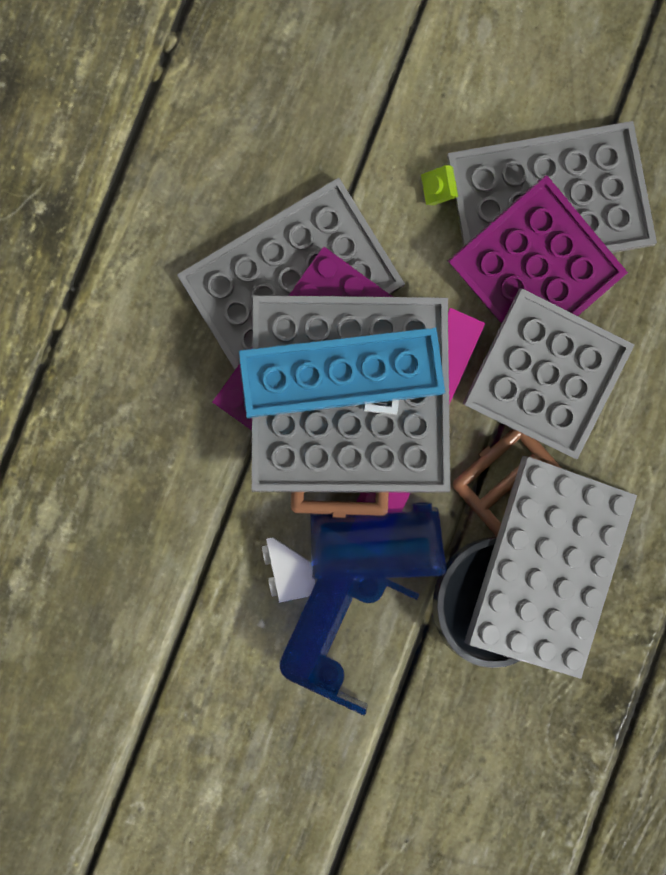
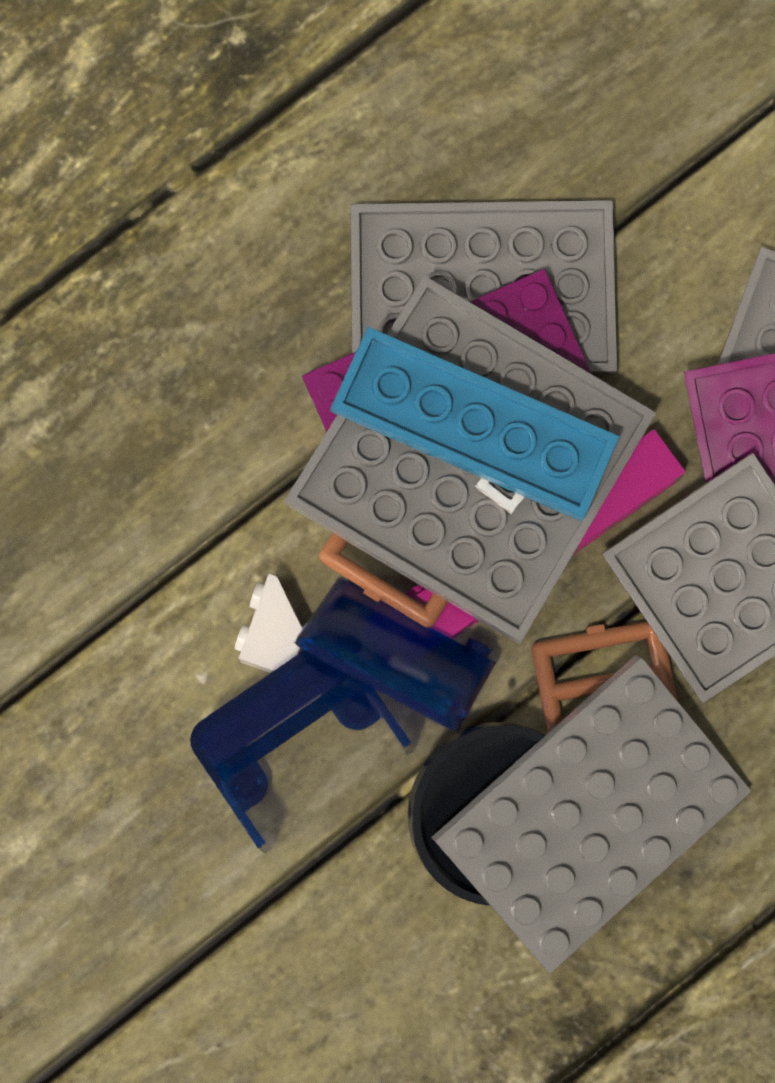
camera: 40 degrees right, 5 degrees down
lime plate [421,165,458,206] -> none

